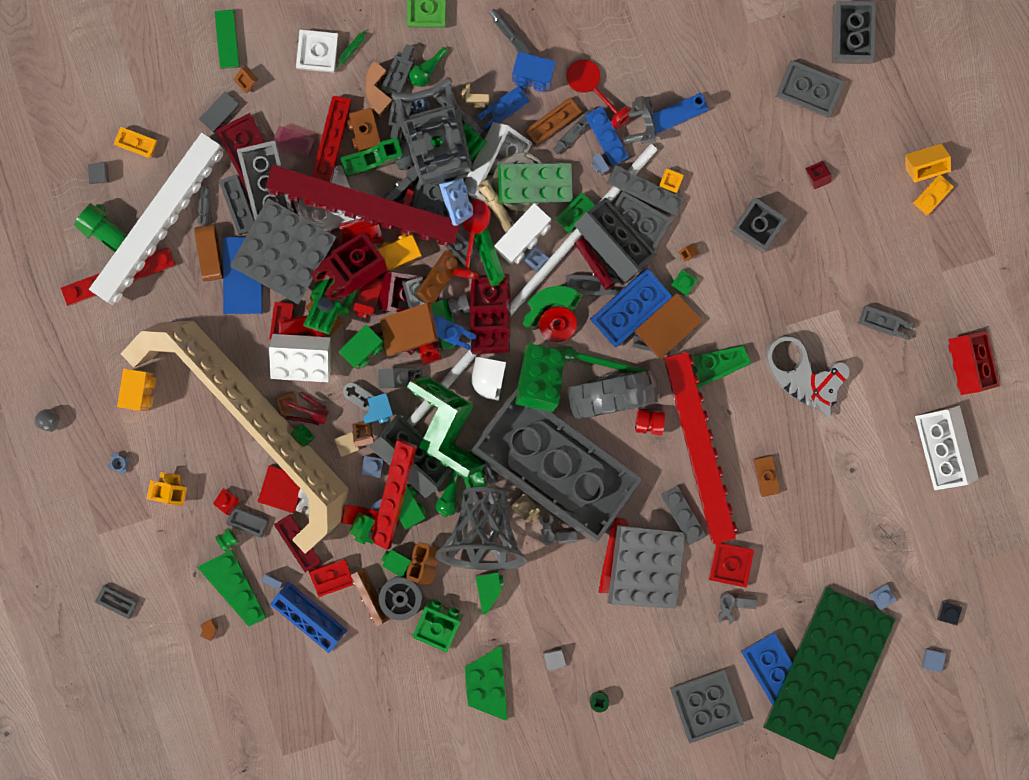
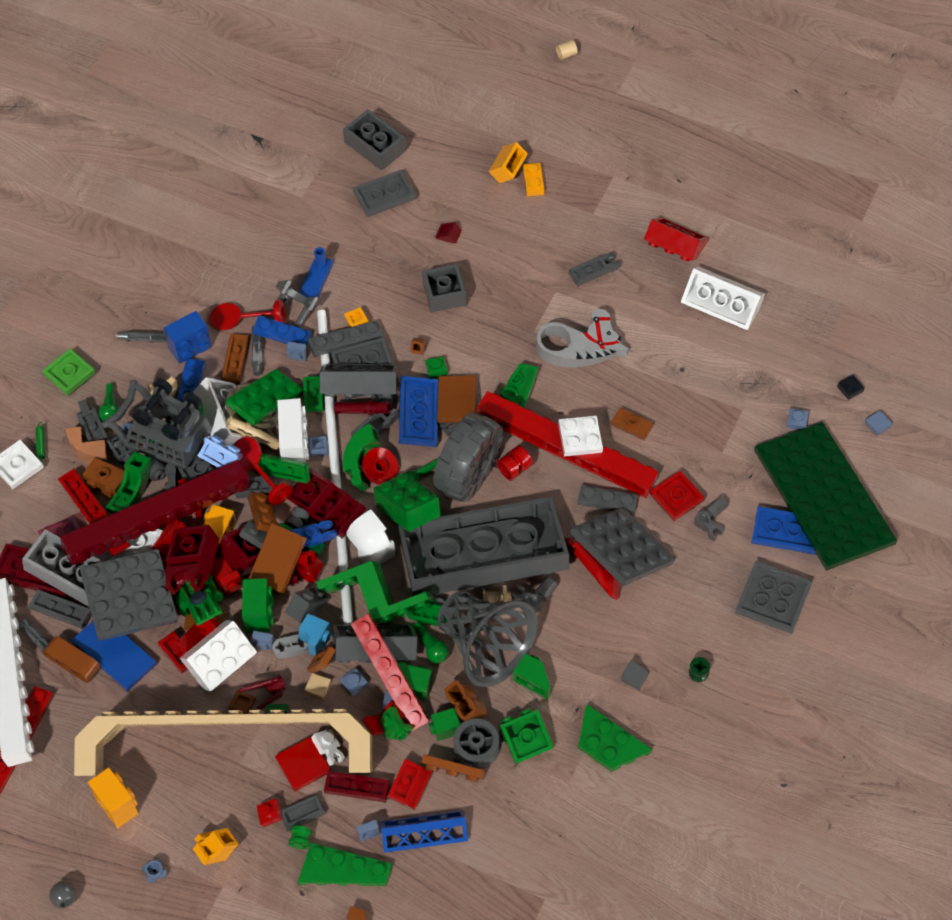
camera: 45 degrees left, 30 degrees down
none -> sand blue plate [251,631,274,651]
none -> white plate [558,416,603,456]

